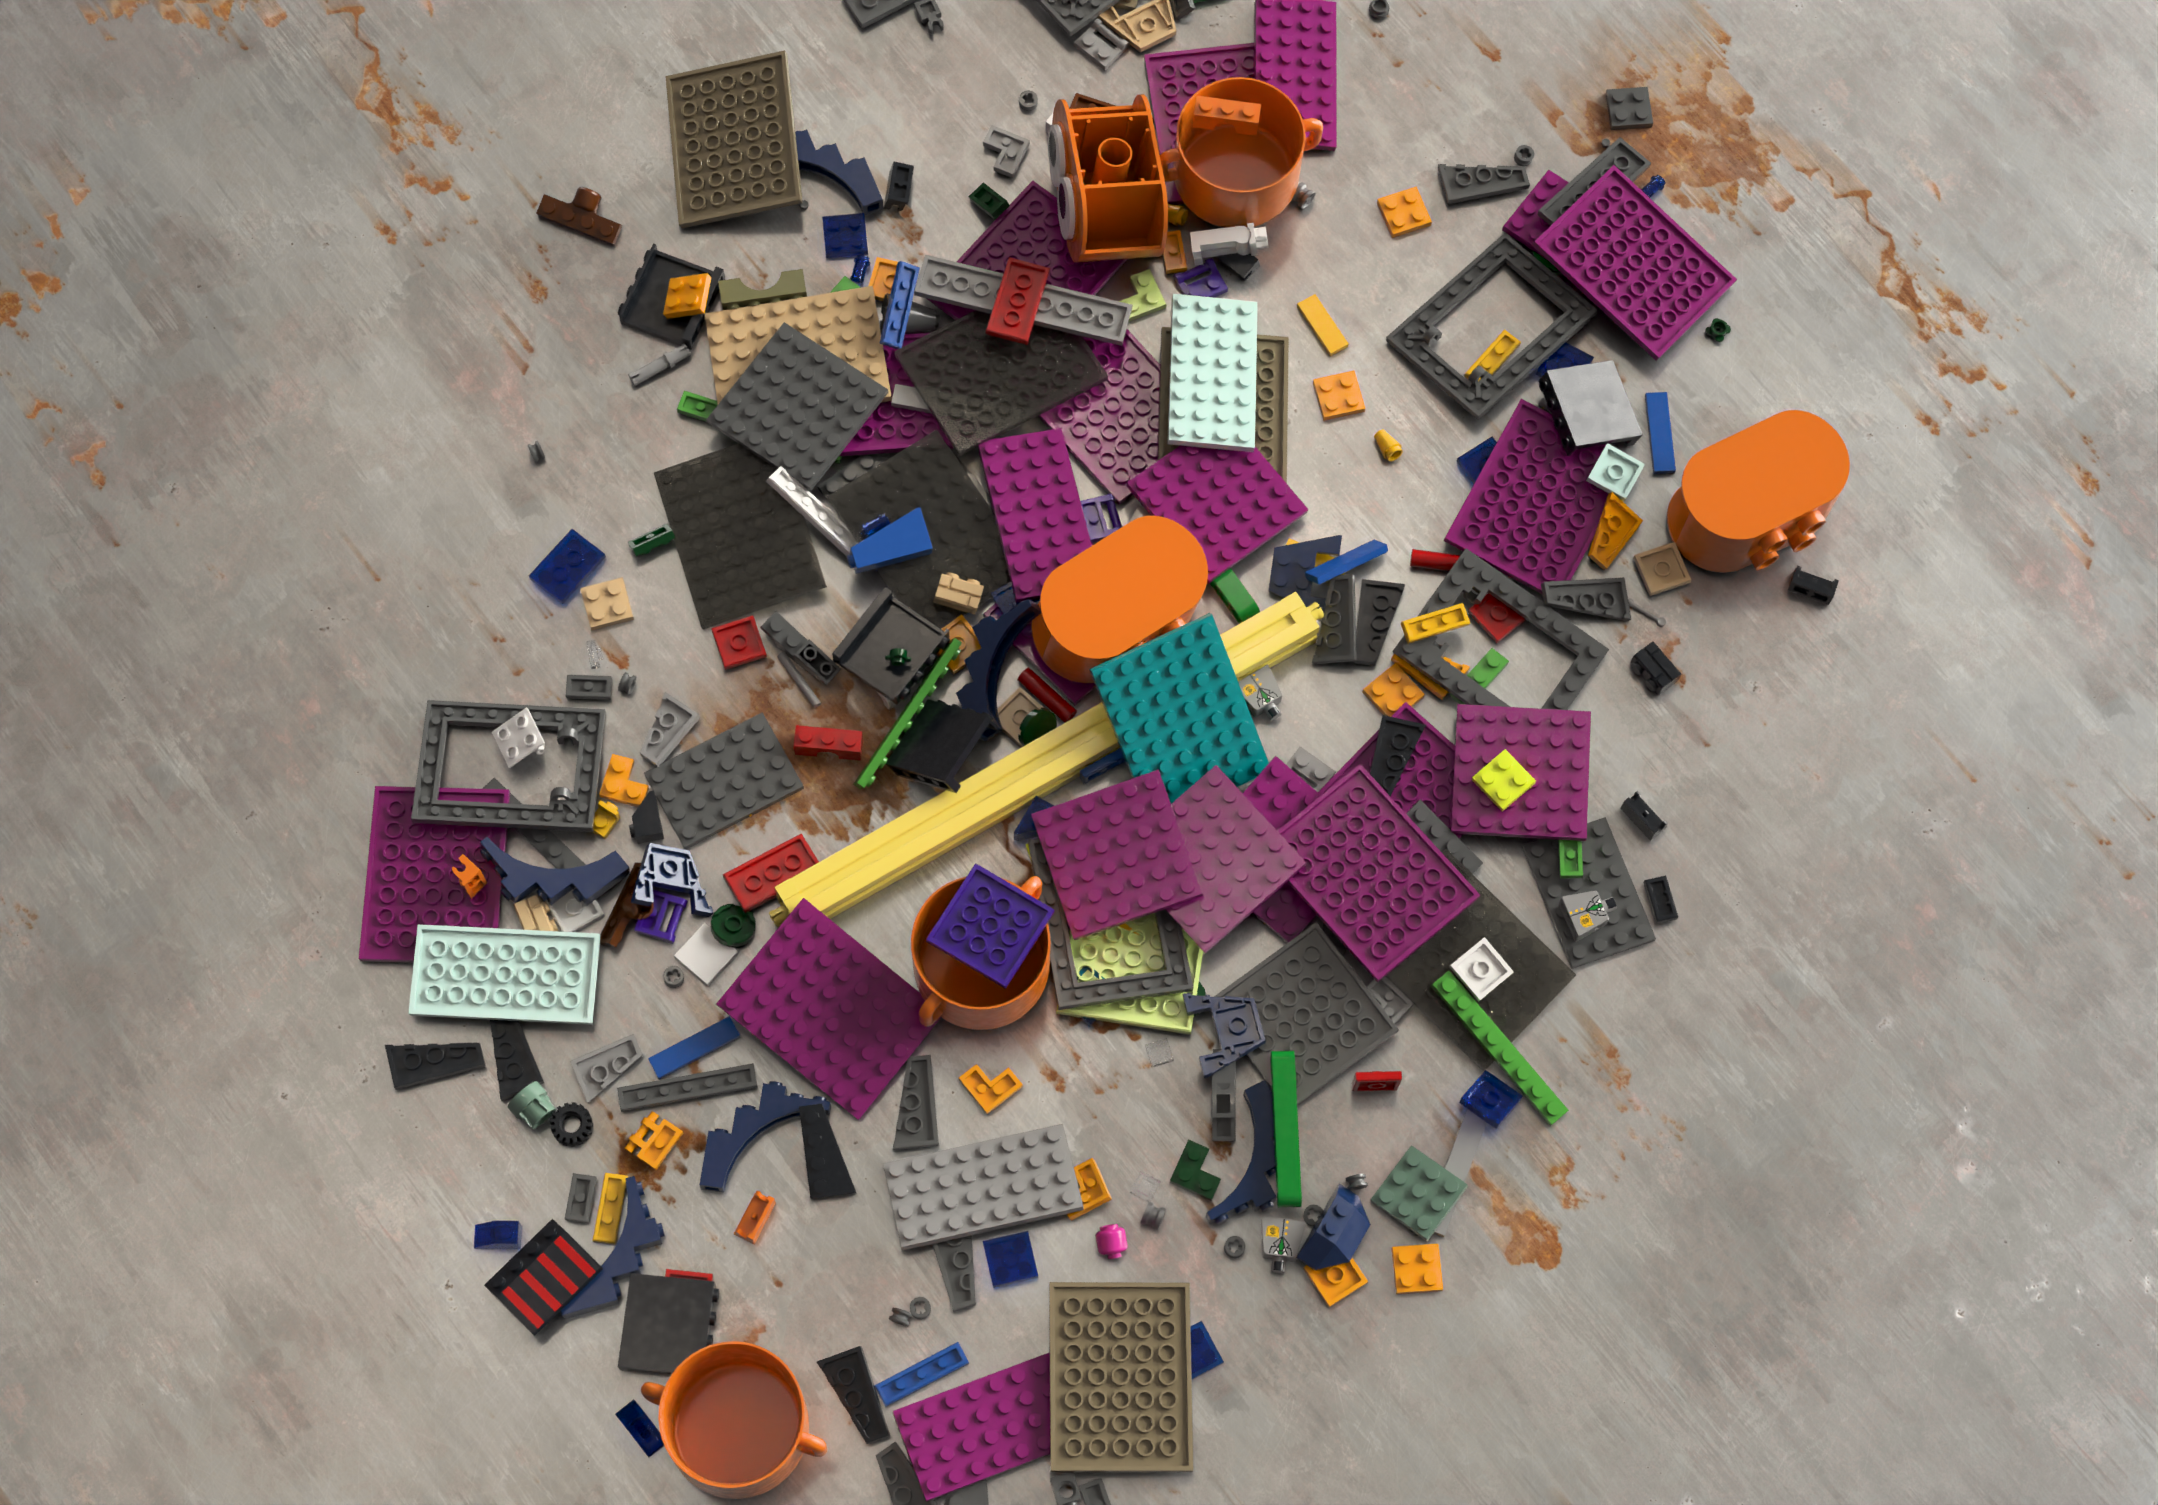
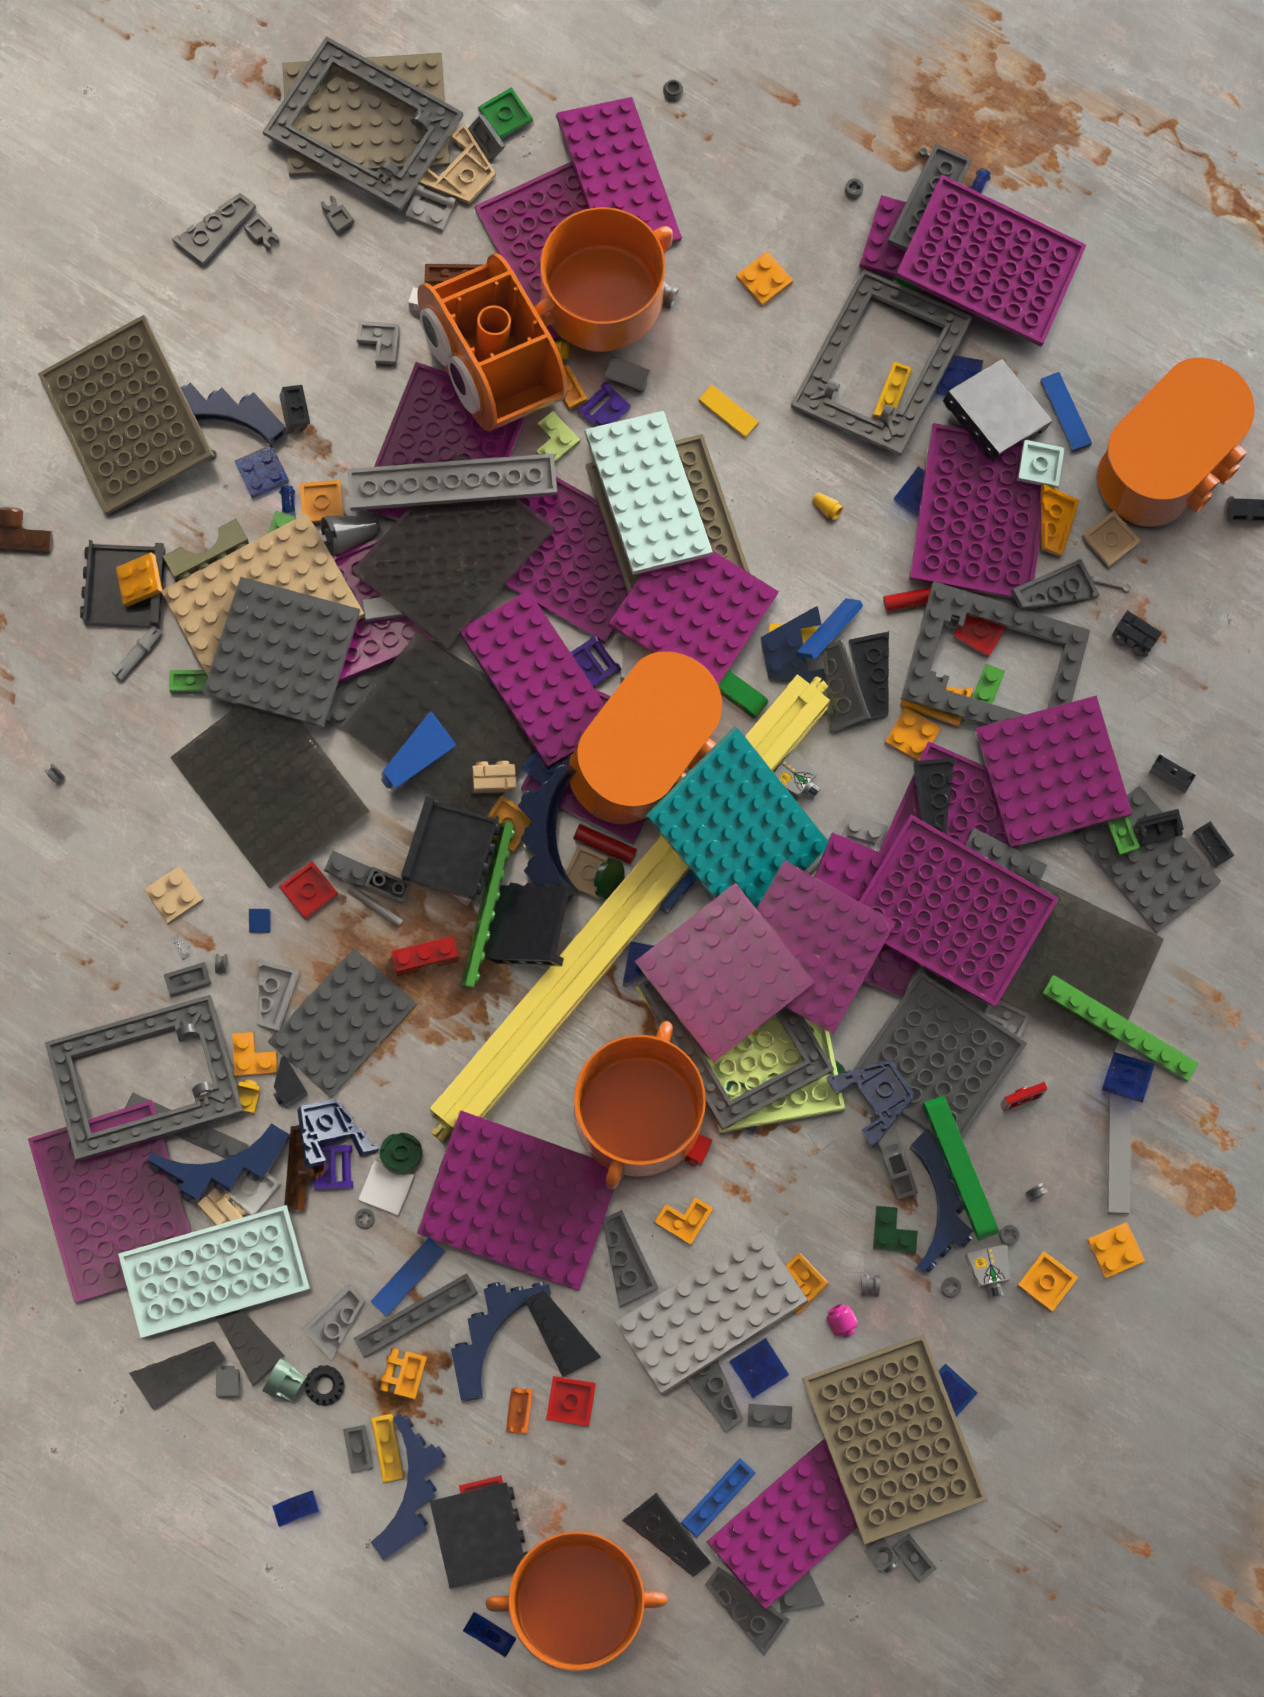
camera: 20 degrees left, 5 degrees up
orange hinge [452,854,488,899] -> none
black slope [484,1219,603,1336] -> none
white hinge [492,707,545,768] -> none
clear blue plate [529,529,606,604] -> none
dark green plate [628,524,675,556] -> none
red tile [723,833,819,913] -> none
white tile [766,466,862,556] -> none
clear blue pin [861,513,890,538] -> none
blue tile [880,261,920,350] -> none
dark green plate [885,648,911,666] -> none
dark grey bush [889,1308,912,1326] -> none
dark grey bush [910,1297,931,1320] -> none
dark purple plate [926,863,1055,989] -> none
dark green plate [968,183,1010,220] -> none
red tile [986,257,1050,345] -> none
dark grey bush [1019,90,1038,111] -> none
white hips [1190,223,1269,265] -> none
orange arch [1193,96,1261,136] -> none
dark blue wedge [1296,1183,1371,1271] -> none
light orange plate [1313,371,1366,421] -> none
sand green plate [1371,1145,1468,1241] -> none
yellow tile [1400,603,1470,644] -> none
dark grey wing [1438,164,1530,204] -> none
white plate [1449,937,1514,1002] -> none
neon yellow plate [1472,749,1536,812] -> none
light grey torso [1558,891,1617,942] -> none
dark grey plate [1605,87,1653,130] -> none
dark green plate [1705,318,1731,342] -> none
none -> dark grey brick [216,1366,240,1398]
none -> blue slope [249,909,271,933]
none -> dark grey plate [321,195,354,233]
none -> red plate [546,1376,596,1427]
none -> red brick [684,1134,712,1167]
none -> dark grey plate [747,1404,792,1429]
none -> black hinge [1135,809,1184,845]

